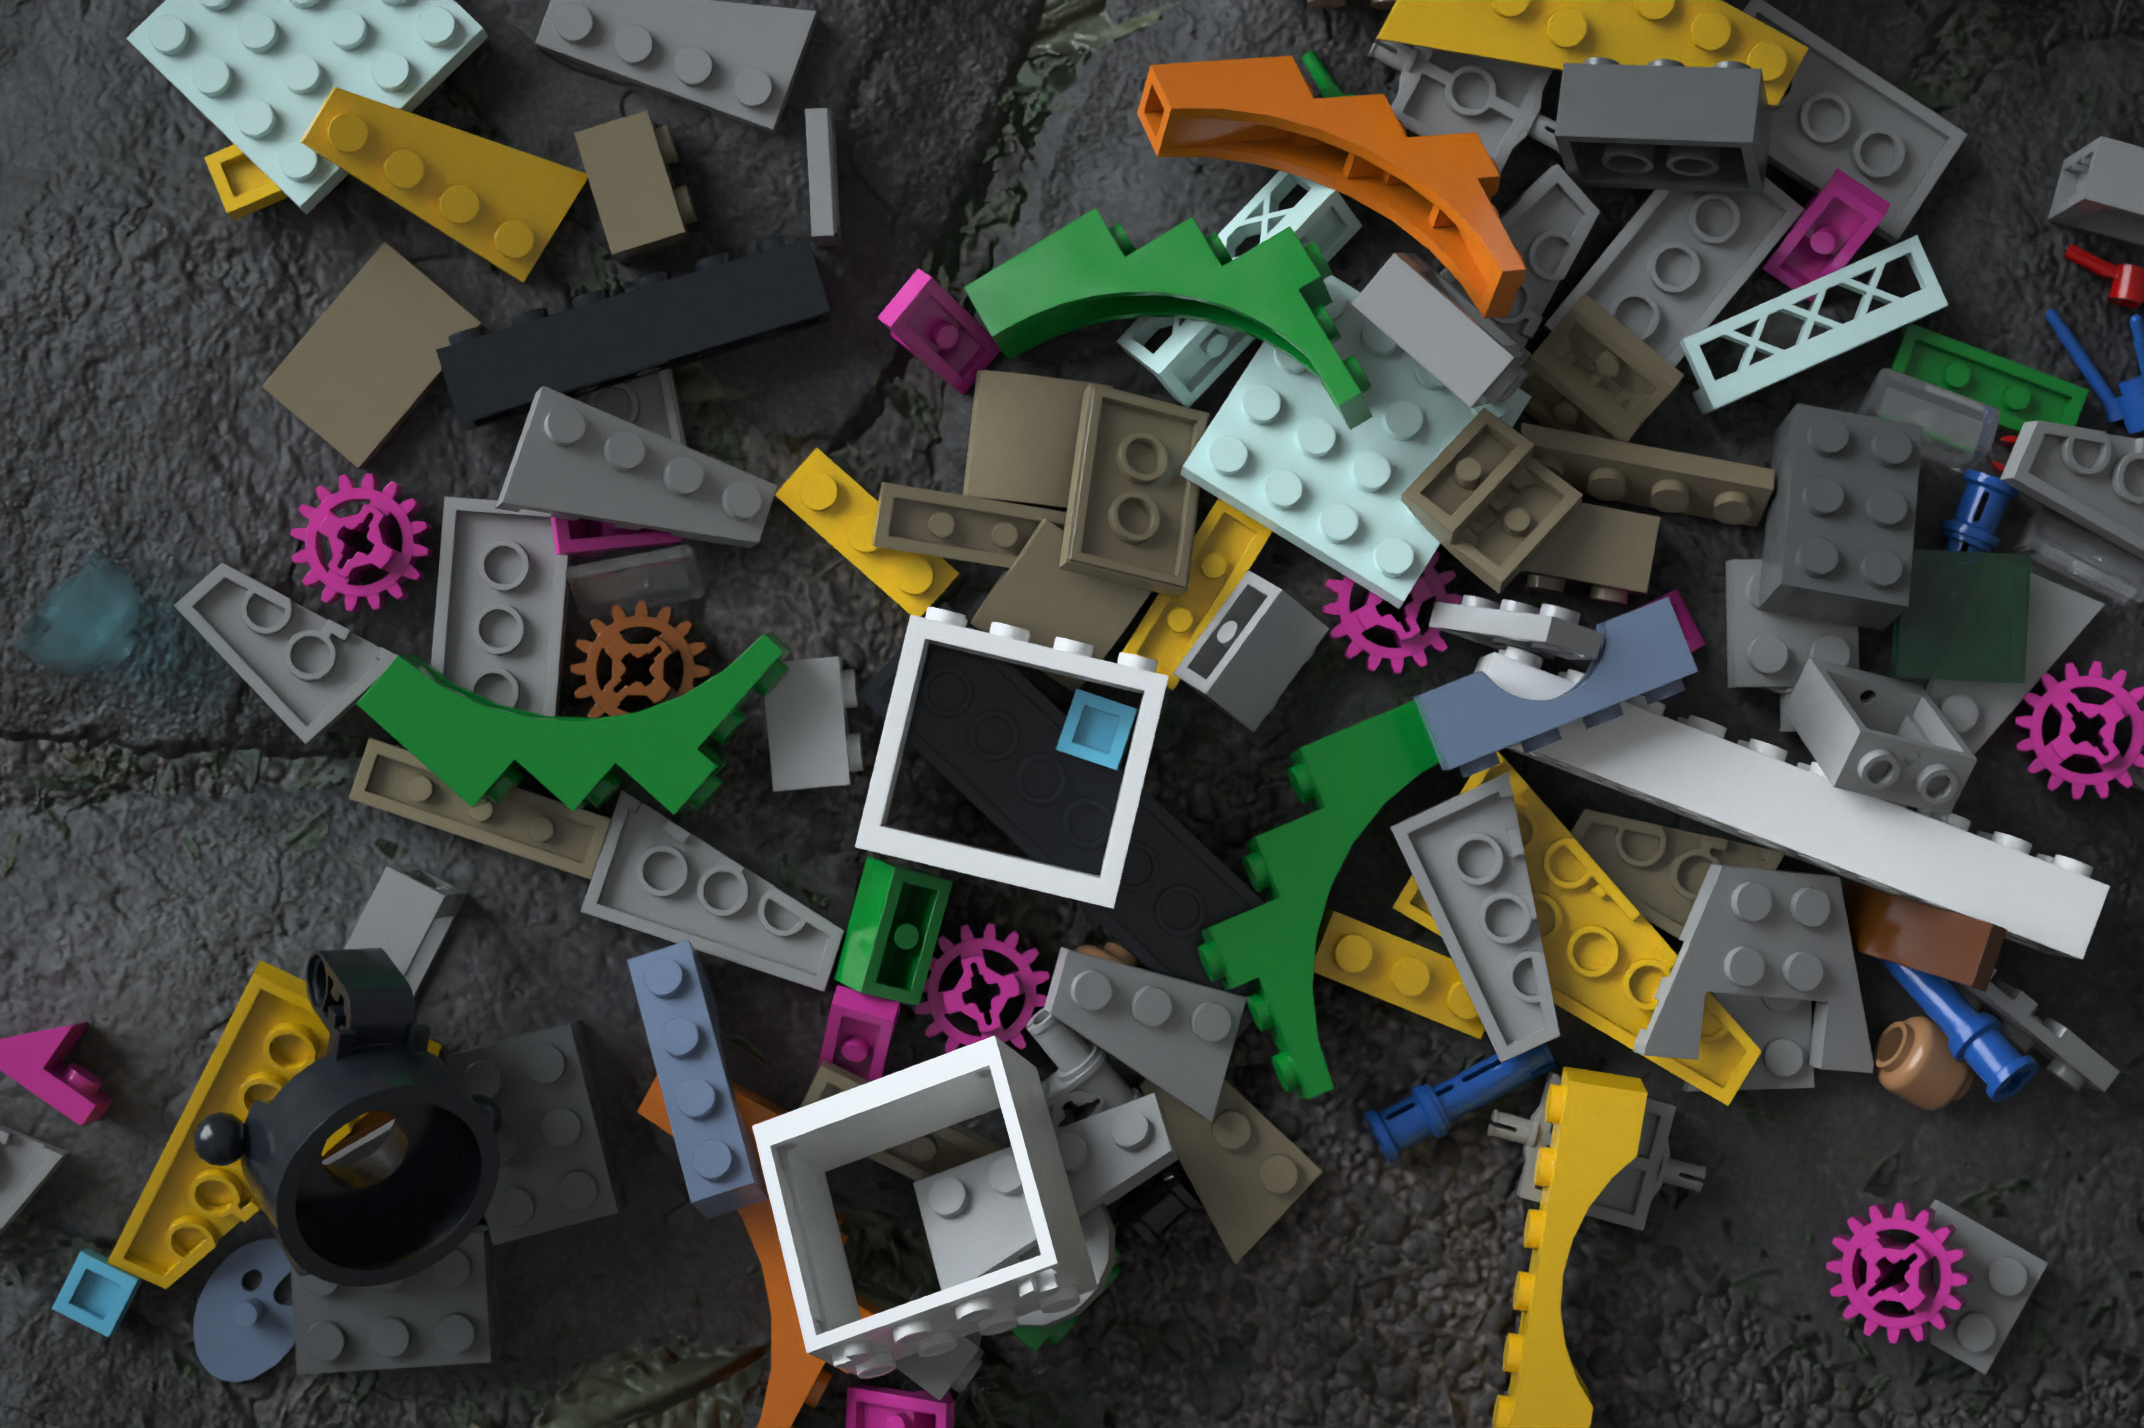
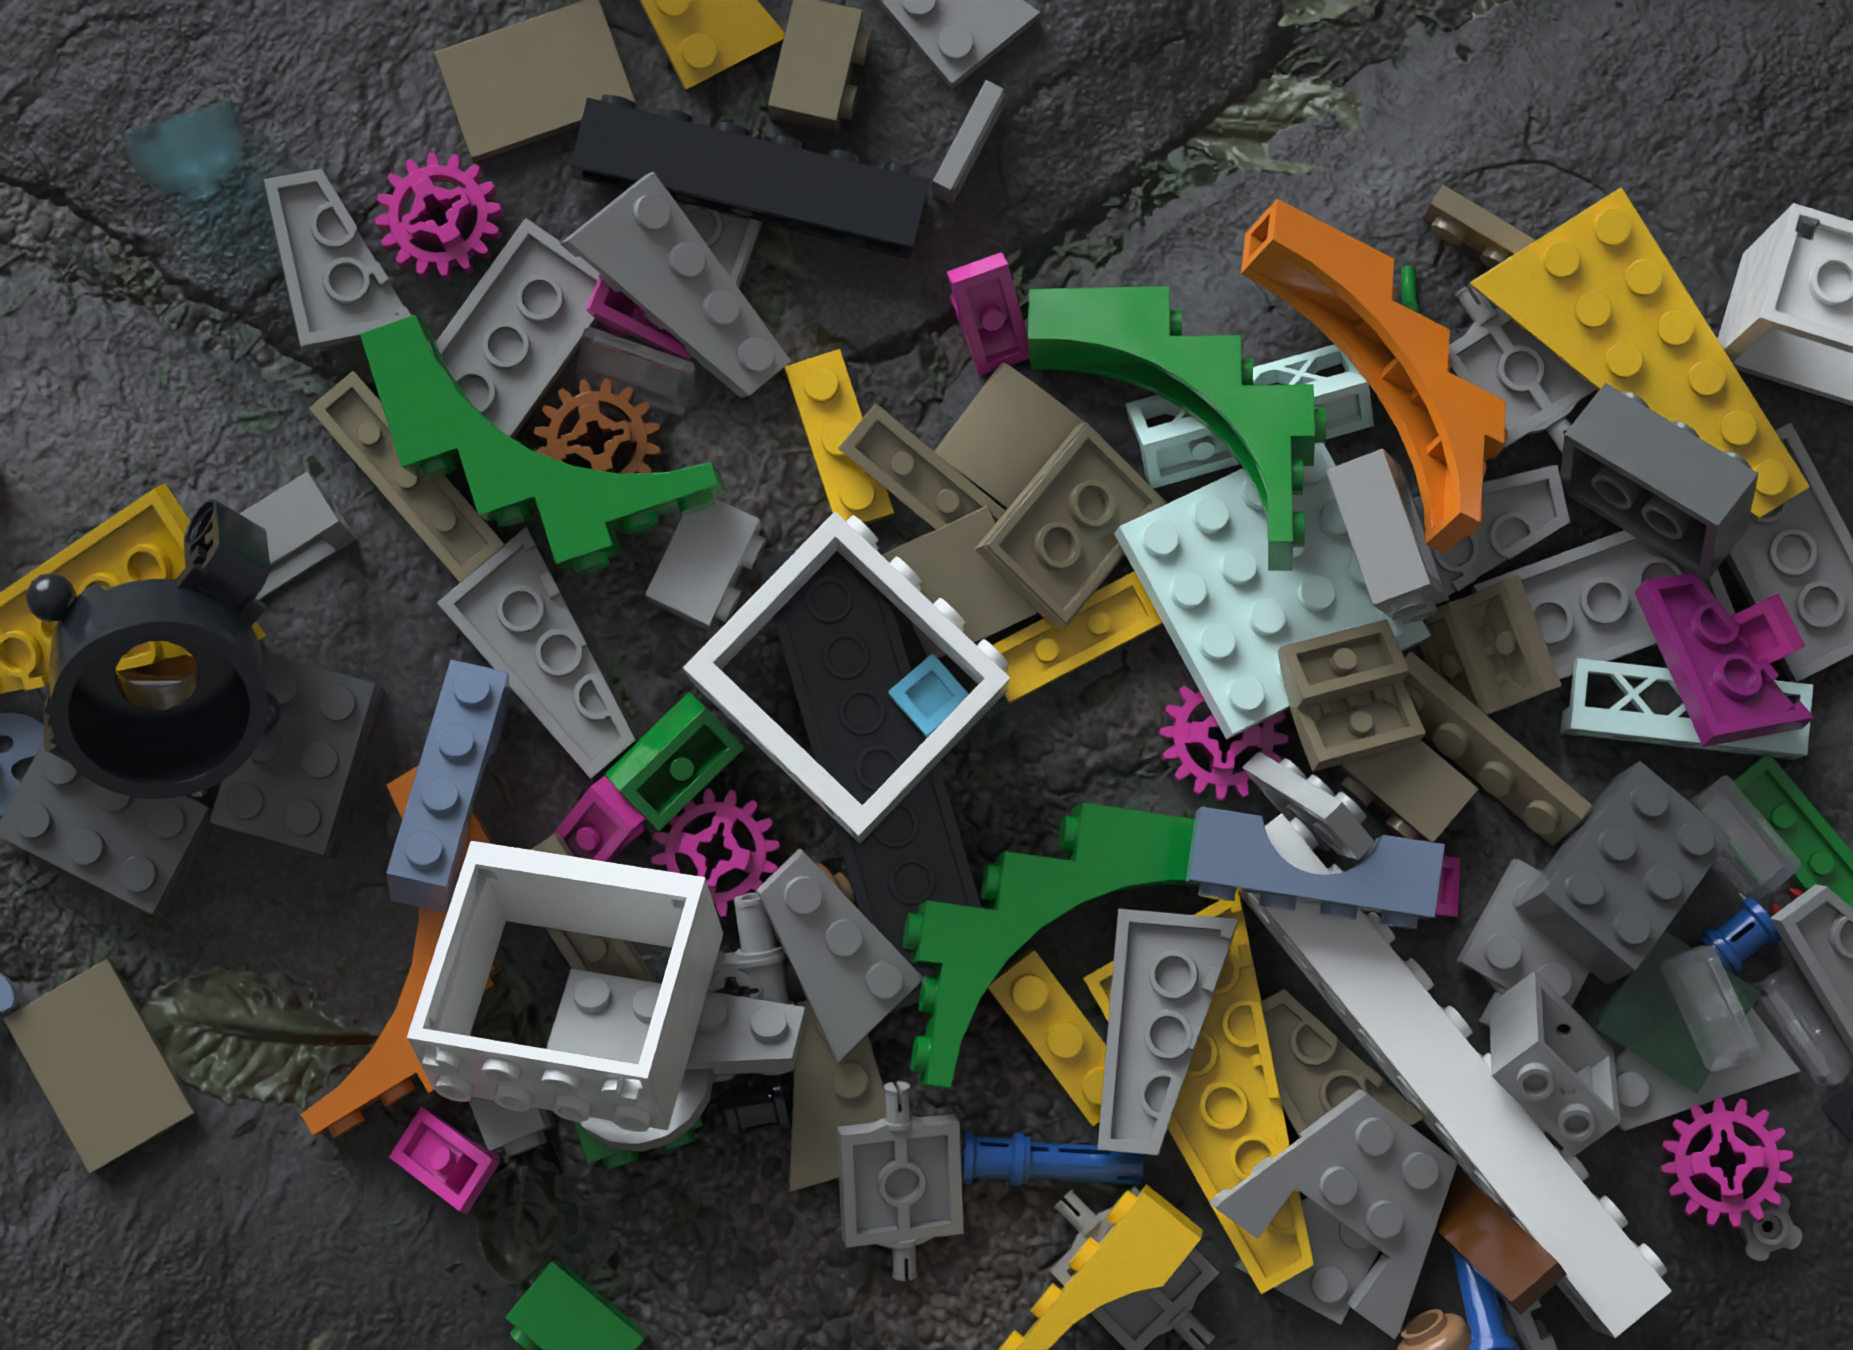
camera: 25 degrees right, 5 degrees down
light grey brick [1173,570,1329,732] -> none
none -> light grey plate [837,1081,964,1281]
none -> magenta wing [1634,573,1814,747]
none -> clear slope [1660,945,1763,1071]

